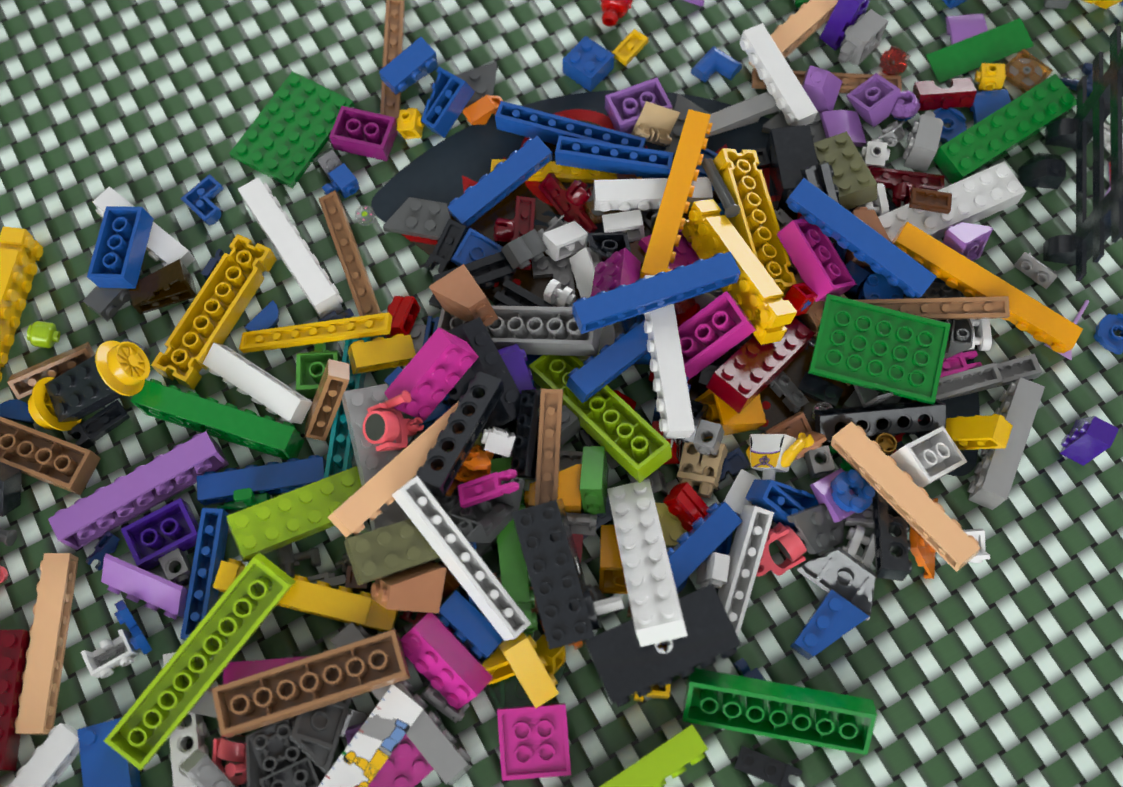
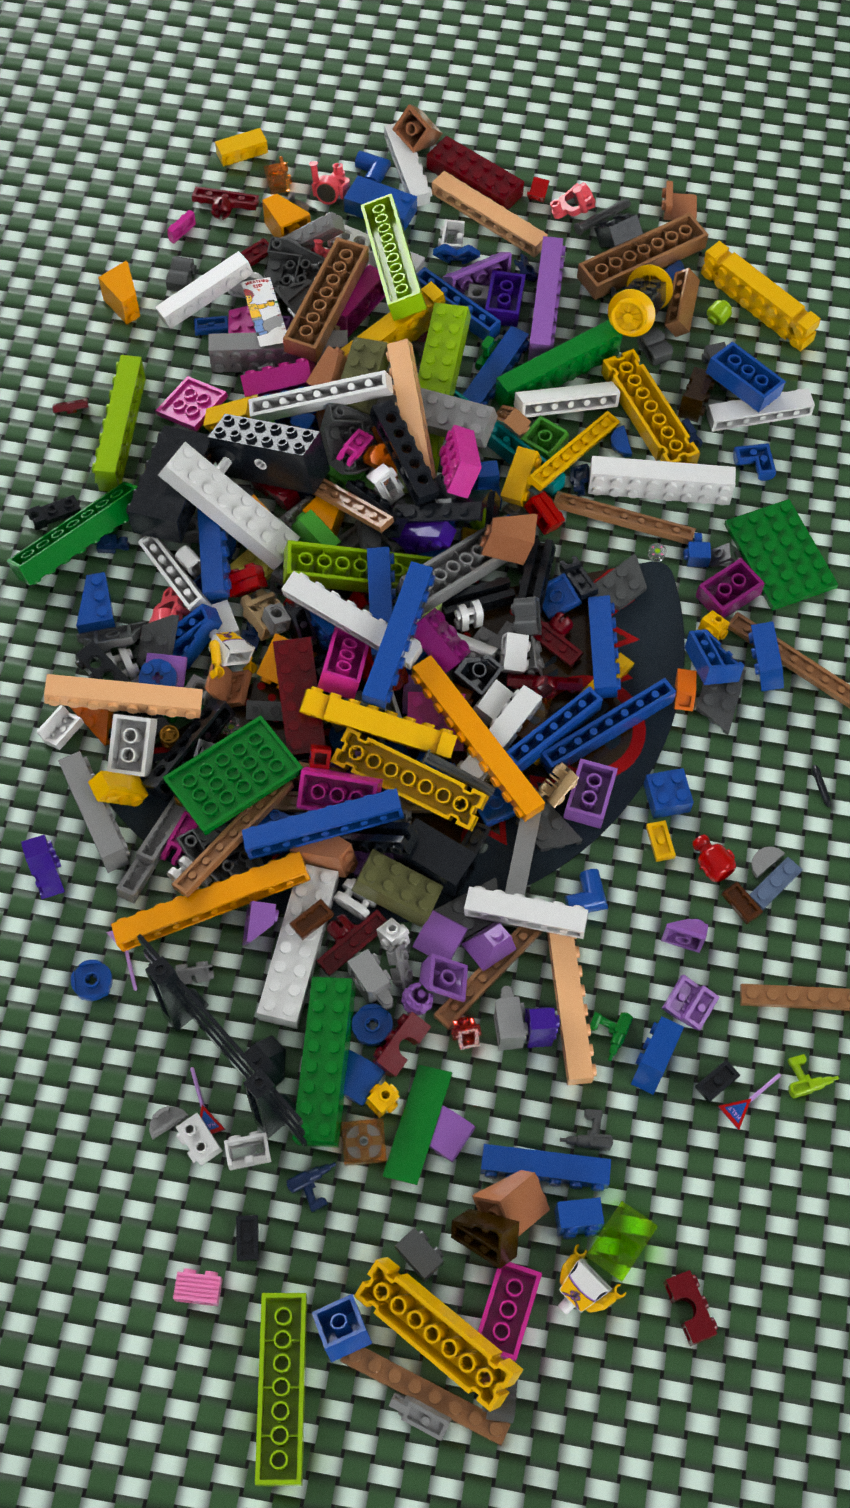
camera: 125 degrees right, 5 degrees down
coral piece [363,390,424,451] -> none

